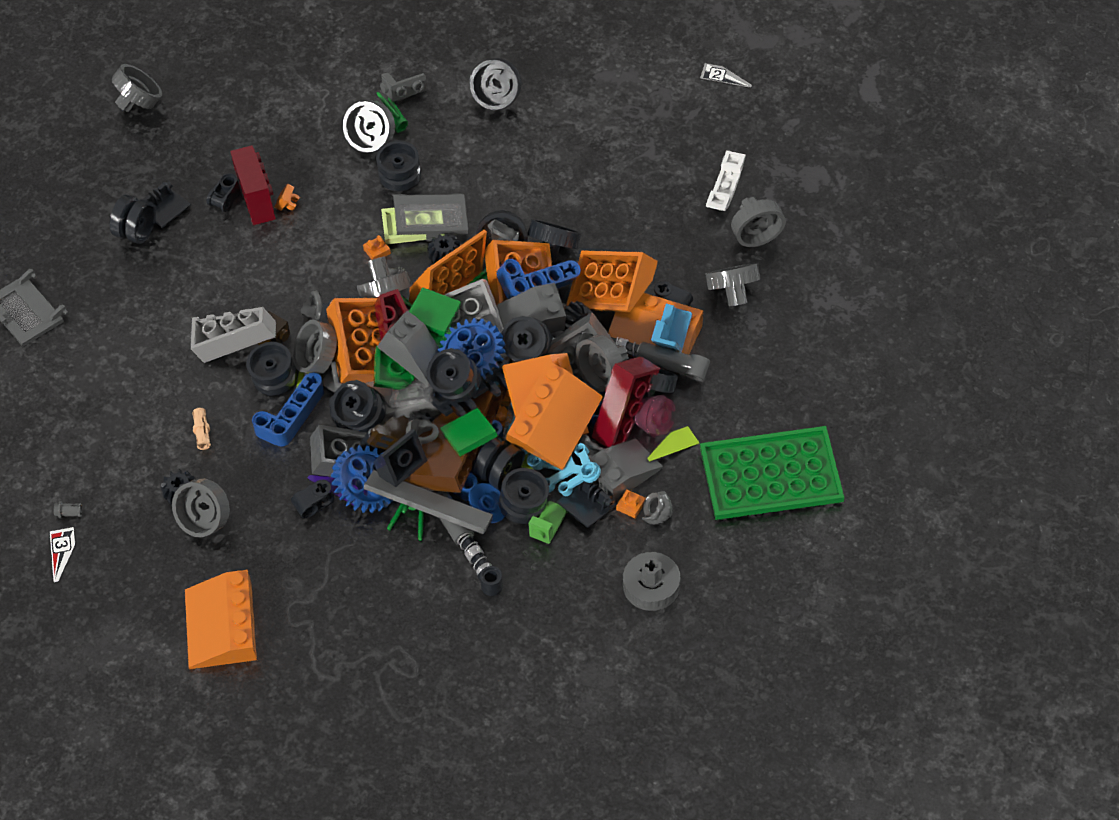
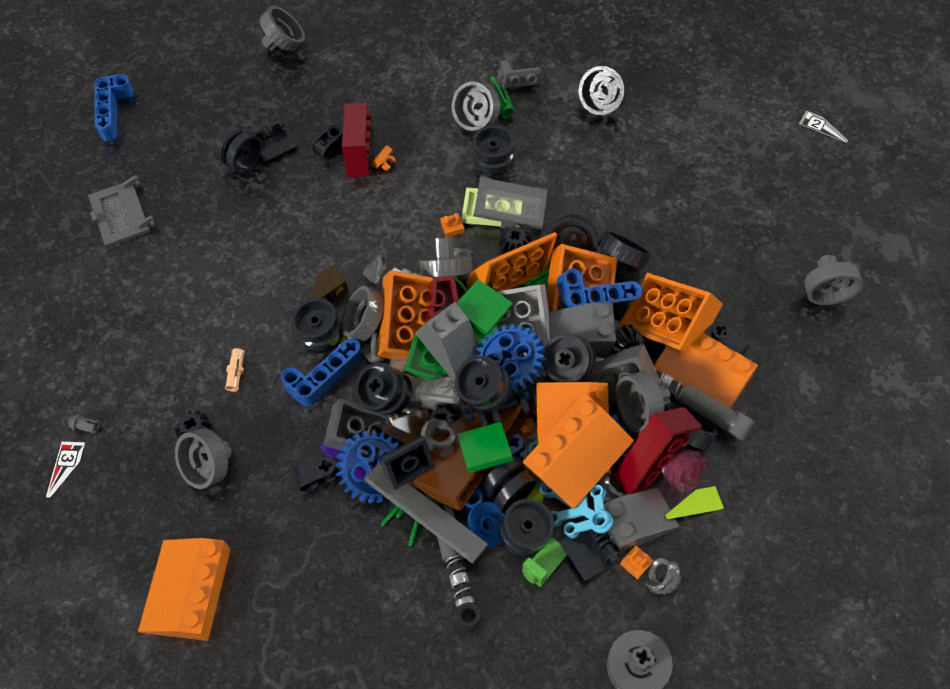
camera: 15 degrees right, 5 degrees up
light grey wedge [191,307,276,363] -> none
dark grey piece [488,219,519,241] -> none
dark azure panel [651,304,692,353] -> none
green plate [700,426,844,520] -> none
dark grey piece [705,263,760,306] -> none
white slope [706,151,745,211] -> none

